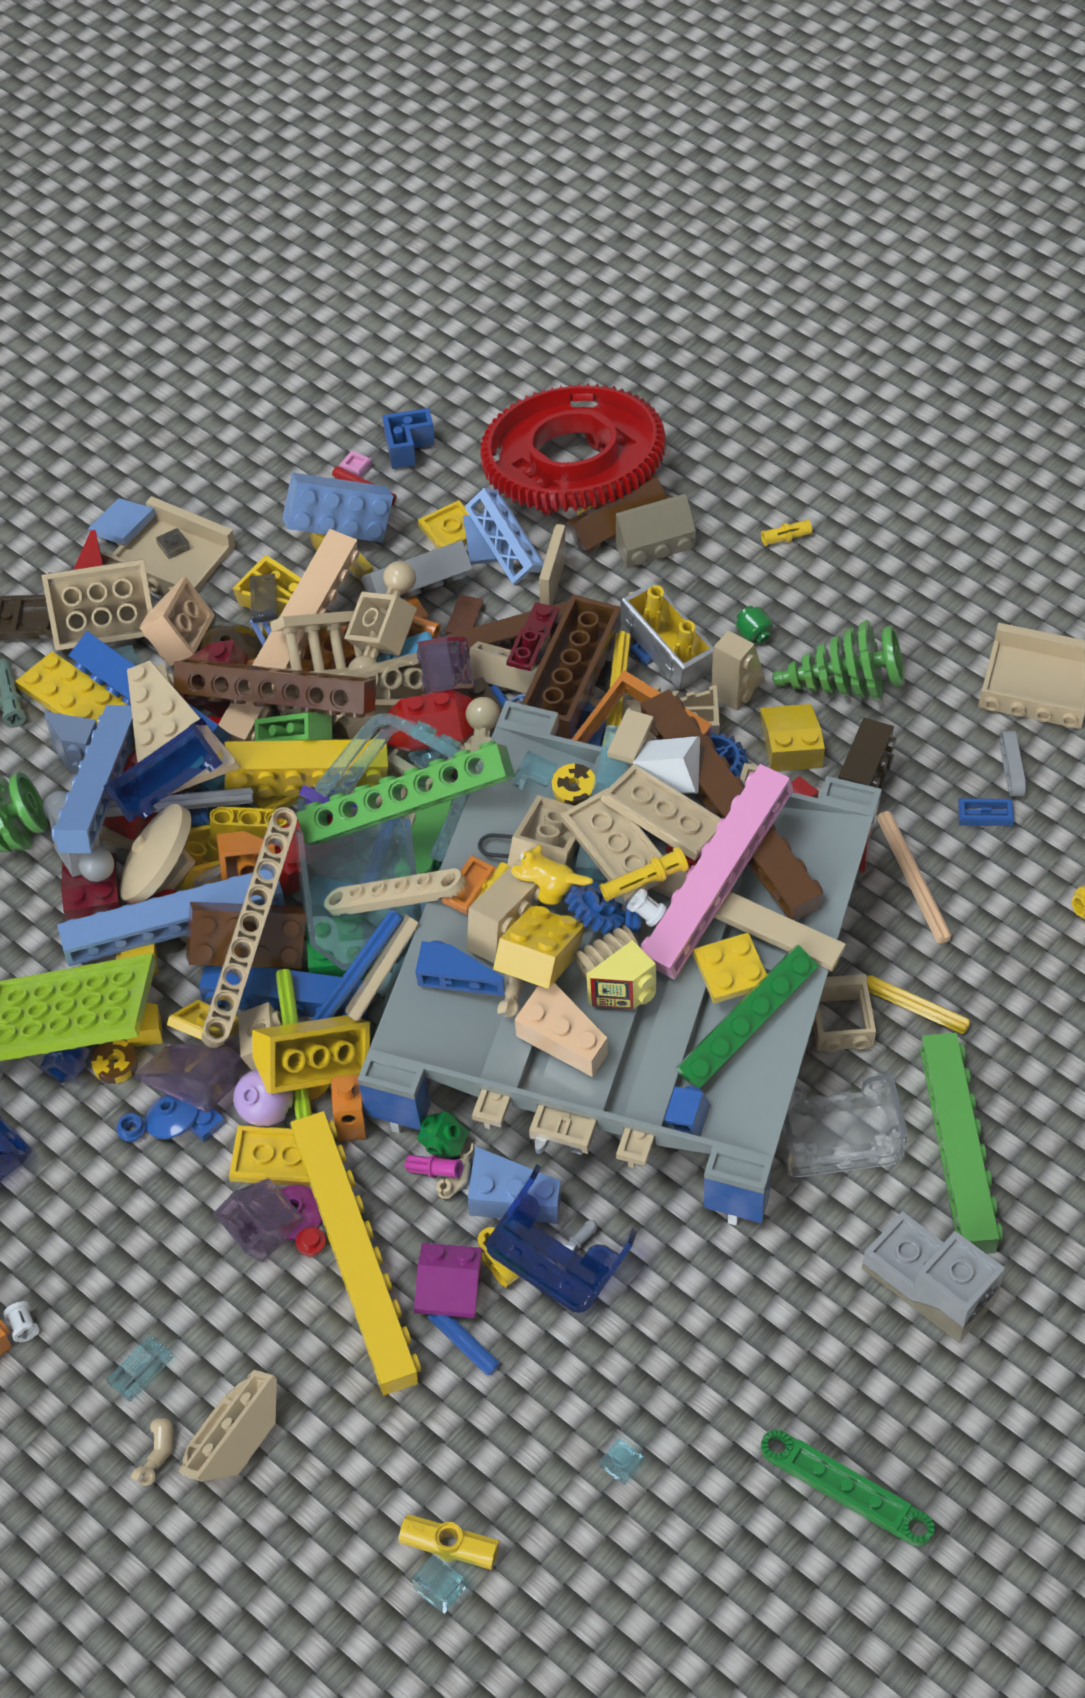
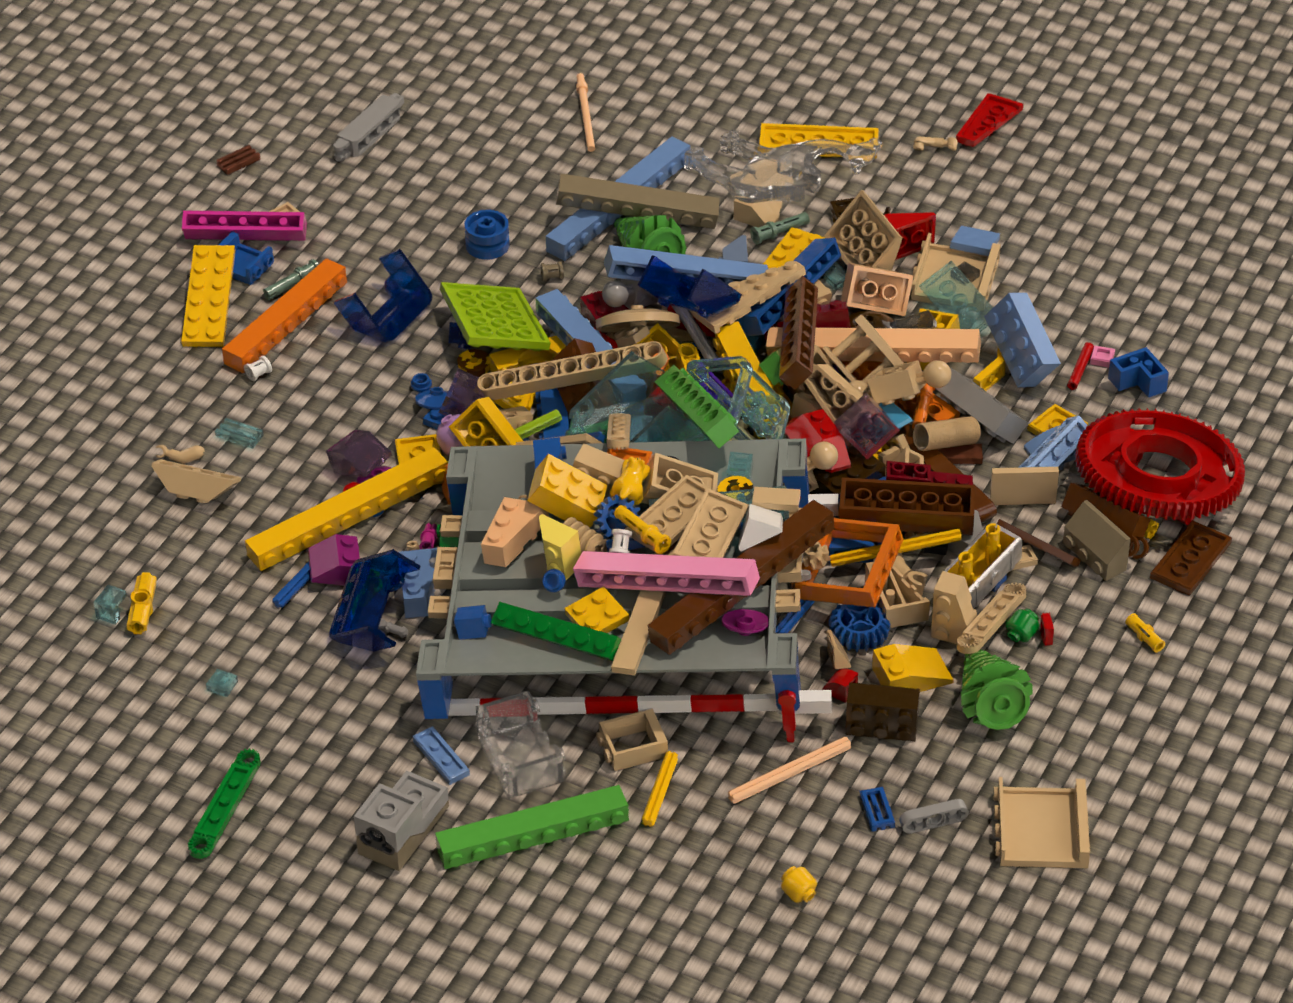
camera: 75 degrees right, 10 degrees down
none -> medium blue tile [413,726,470,785]
none -> blue plate [542,569,565,592]
none -> magenta dish [722,609,769,636]
none -> tan piece [913,416,981,451]
none -> clear light blue tile [919,261,993,332]
none -> tan plate [957,583,1026,654]
none -> reddish brown tile [997,519,1081,567]
none -> red tile [1040,613,1054,645]
none -> reddish brown tile [1150,520,1232,596]

